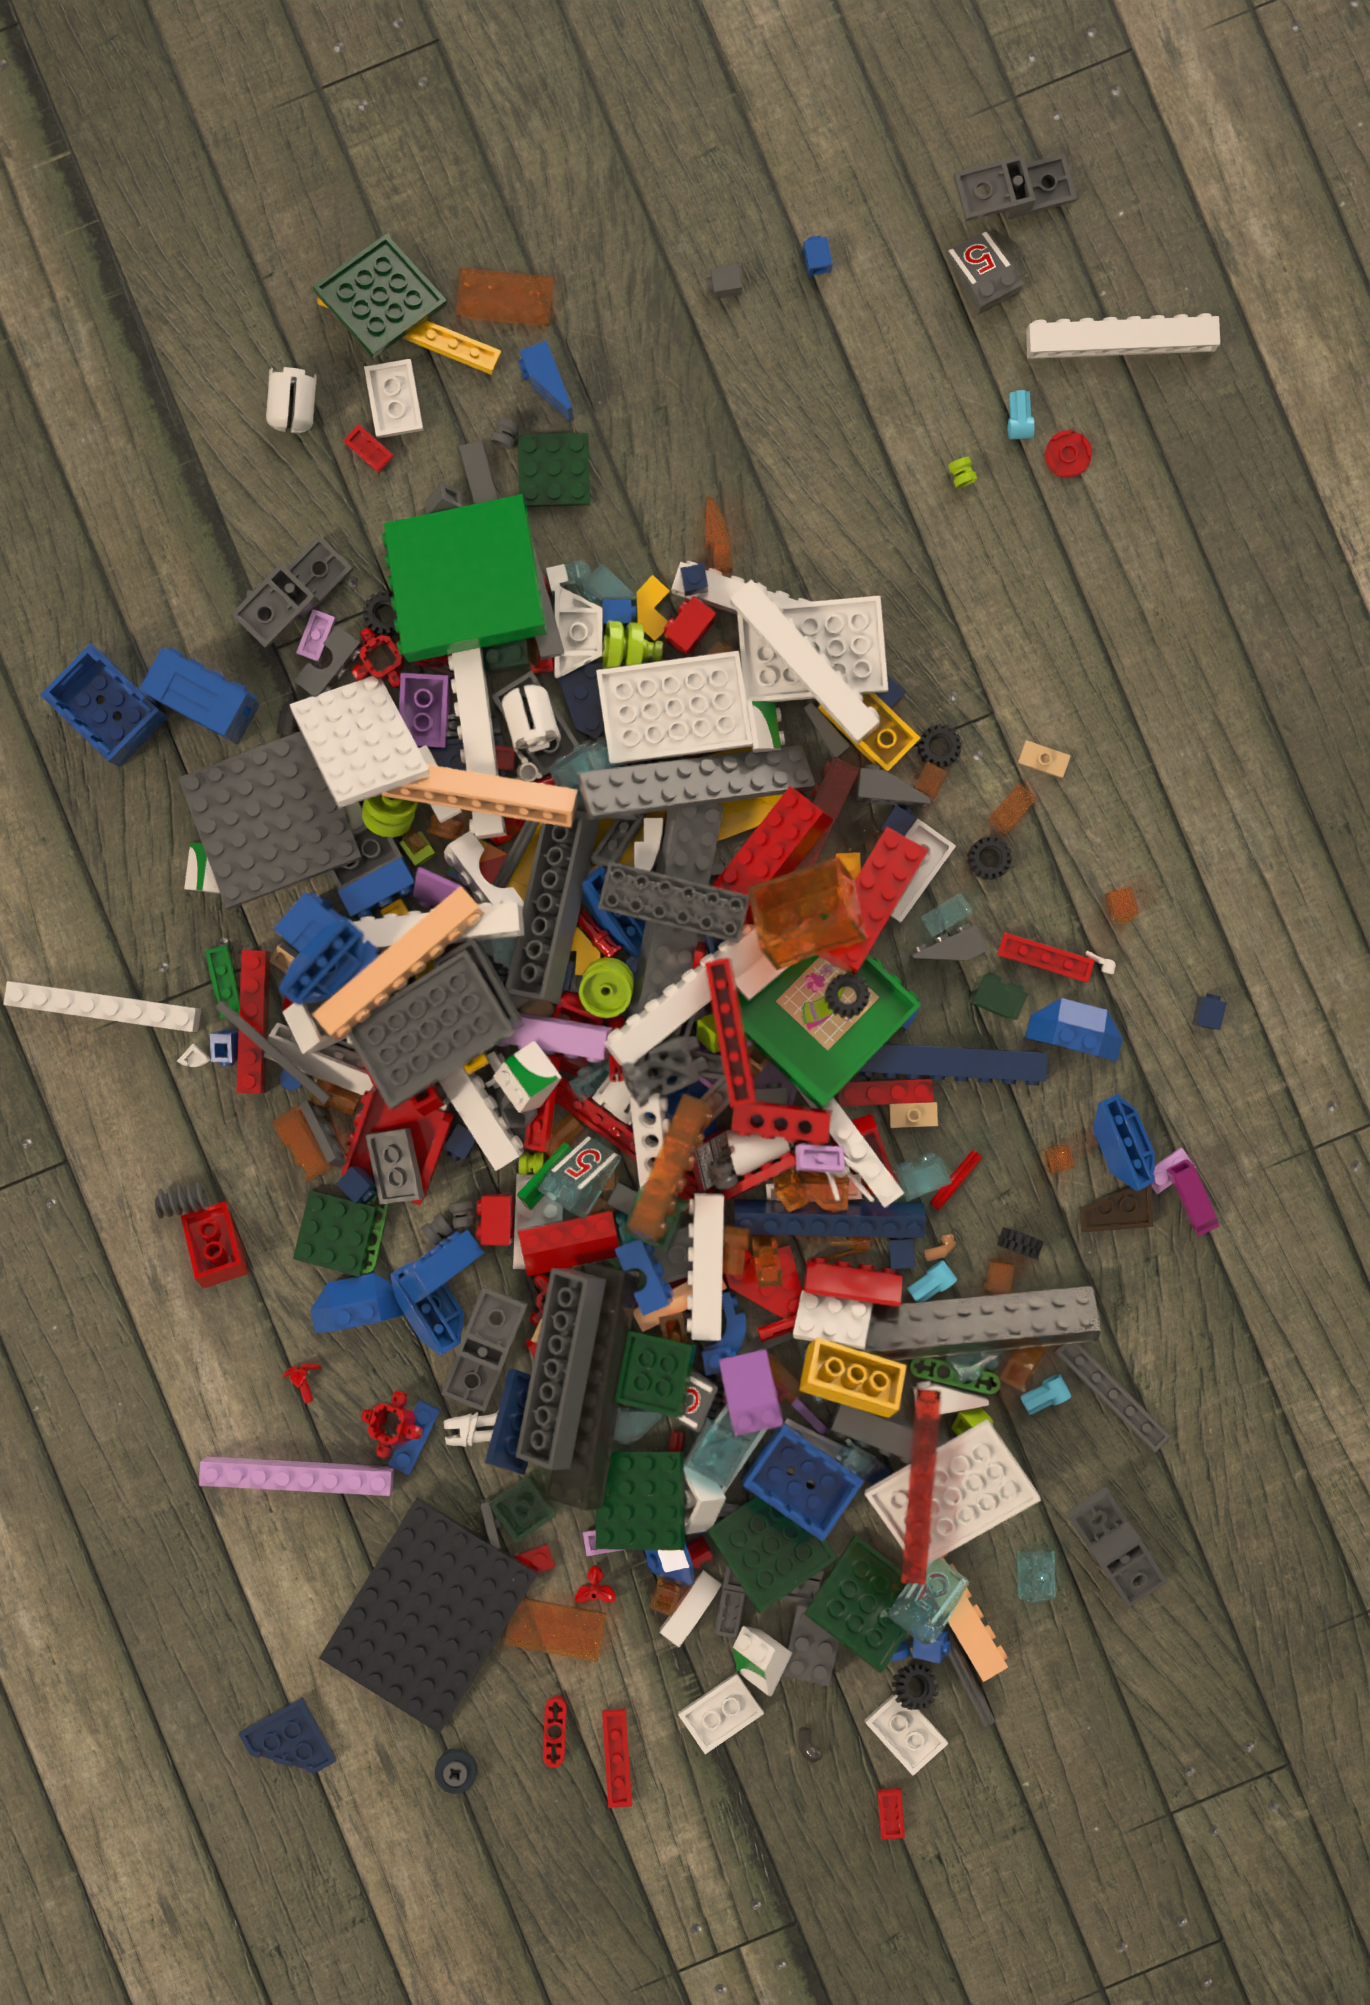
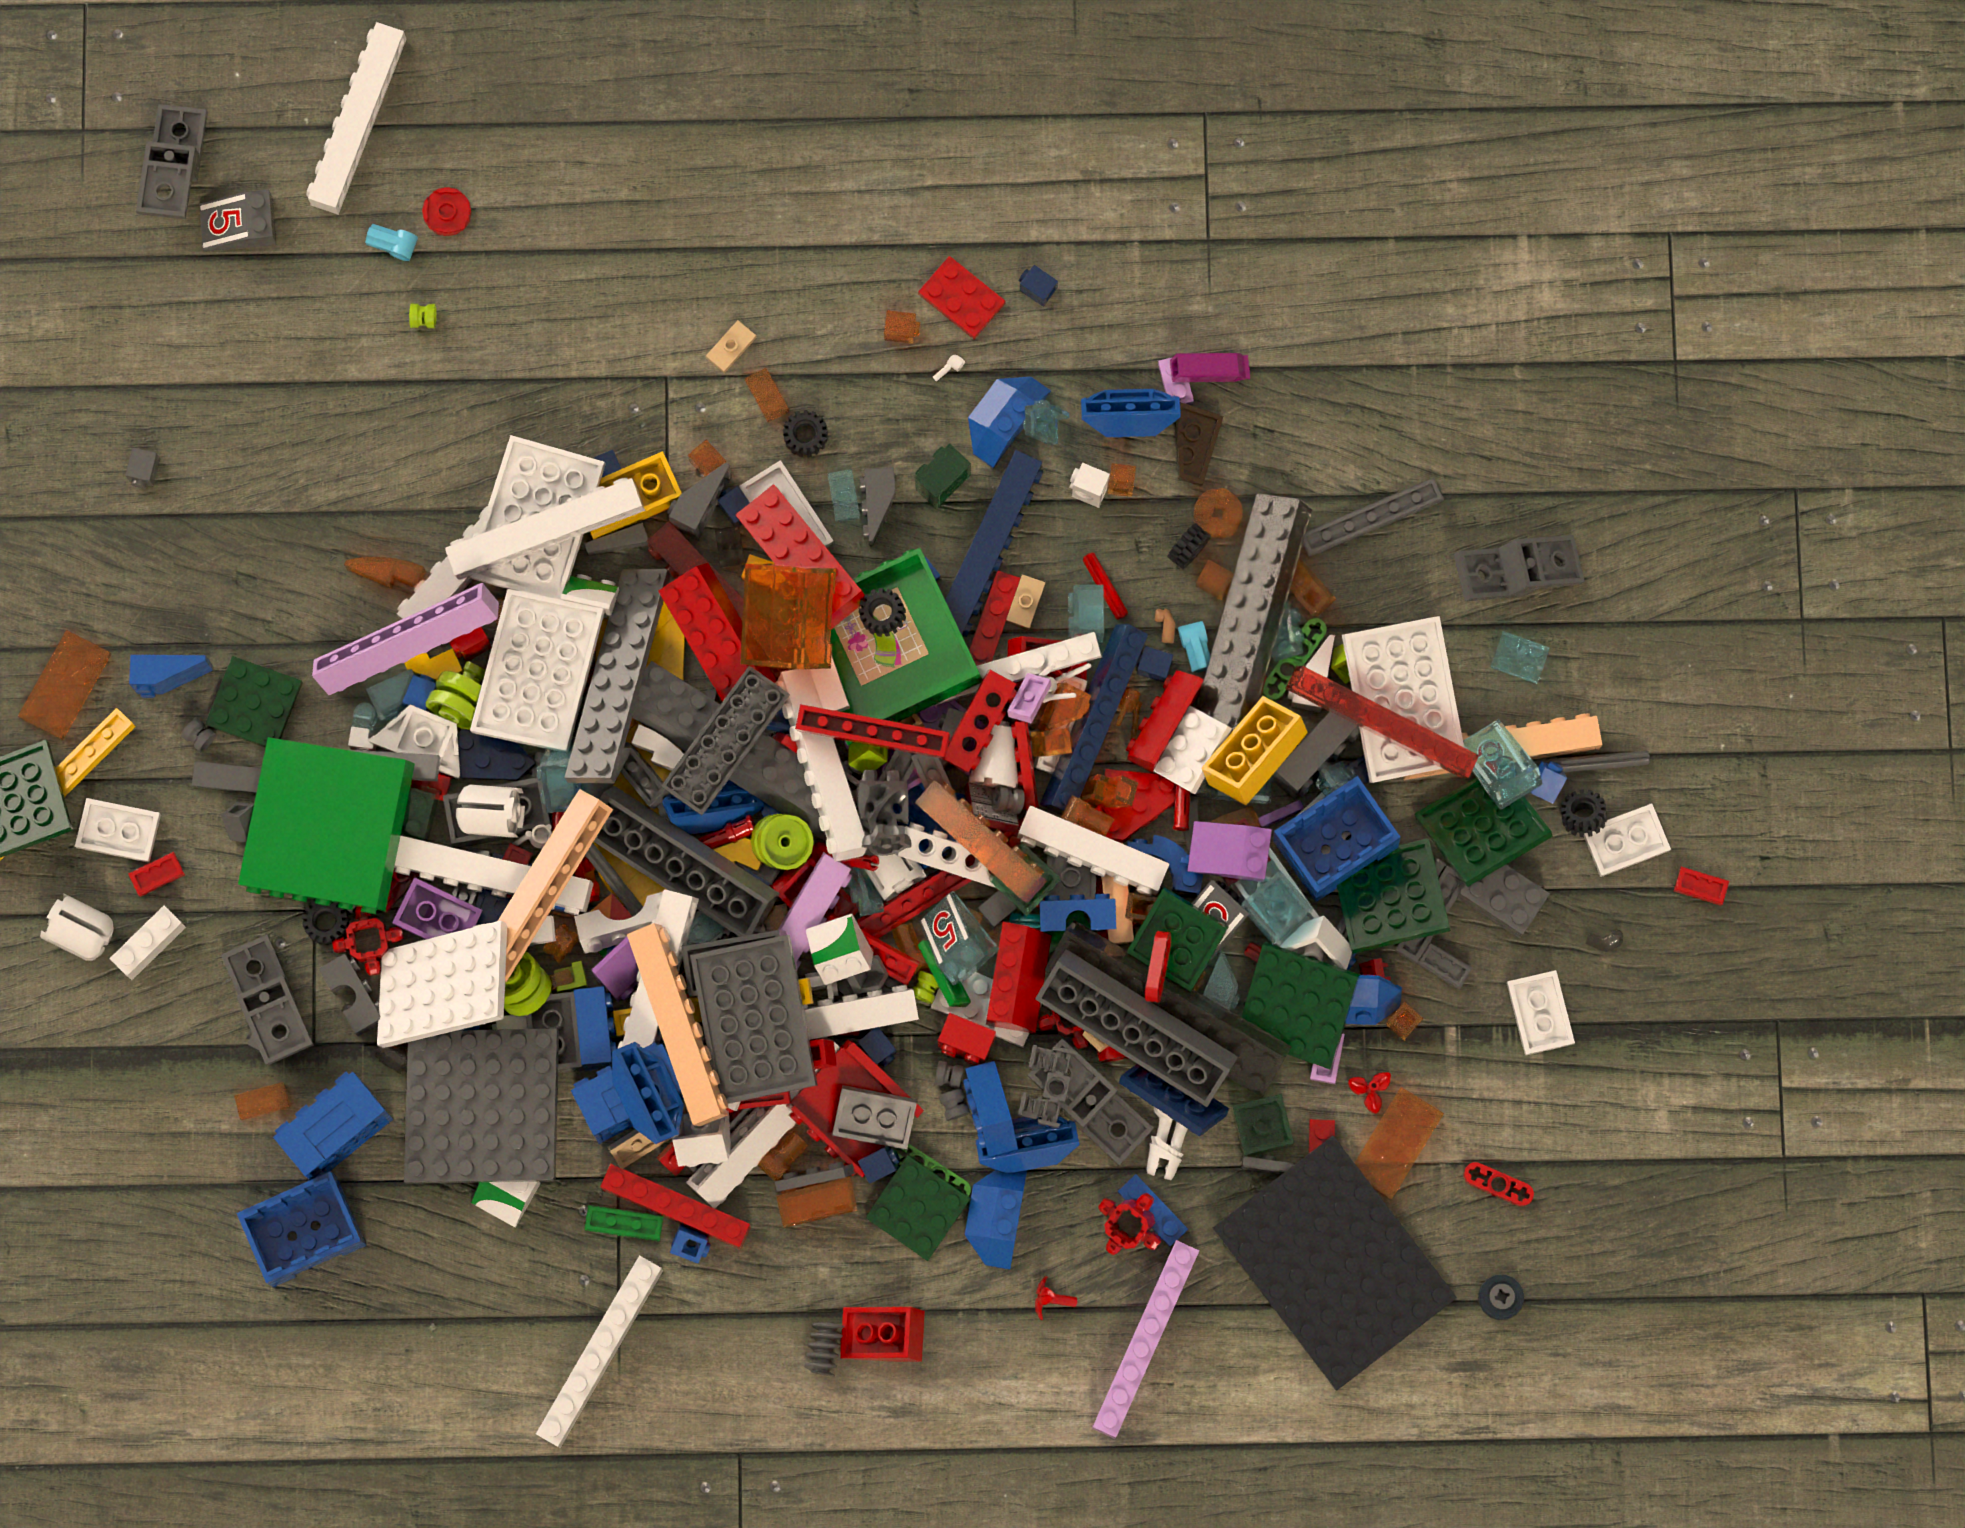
camera: 70 degrees left, 10 degrees down
white tile [177,1044,211,1067] -> none
dark grey tile [215,1001,330,1103] -> none
dark blue plate [239,1697,337,1774] -> none
blue tile [280,1069,302,1090] -> none
lavender plate [296,609,336,663] -> none
red plate [602,1708,632,1808] -> none
white slope [660,1569,722,1647] -> none
dark blue brick [680,563,708,596] -> none
white slope [733,1626,792,1696] -> none
blue brick [803,236,833,277] -> none
blue tile [891,1642,911,1661] -> none
black tyre [917,724,962,769] -> none
red plate [997,932,1095,983] -> none
medium azure piece [1020,1374,1071,1415] -> none
none -> white brick [109,906,186,980]
none -> clear orange tile [234,1082,290,1121]
none -> lavender brick [312,583,499,695]
none -> red plate [918,256,1006,339]
none -> dark grey piece [1018,1045,1075,1128]
none -> clear light blue bracket [1023,400,1070,445]
none -> white brick [1069,463,1110,508]
none -> beam [1145,931,1171,1003]
none -> clear orange plate [1193,488,1243,539]

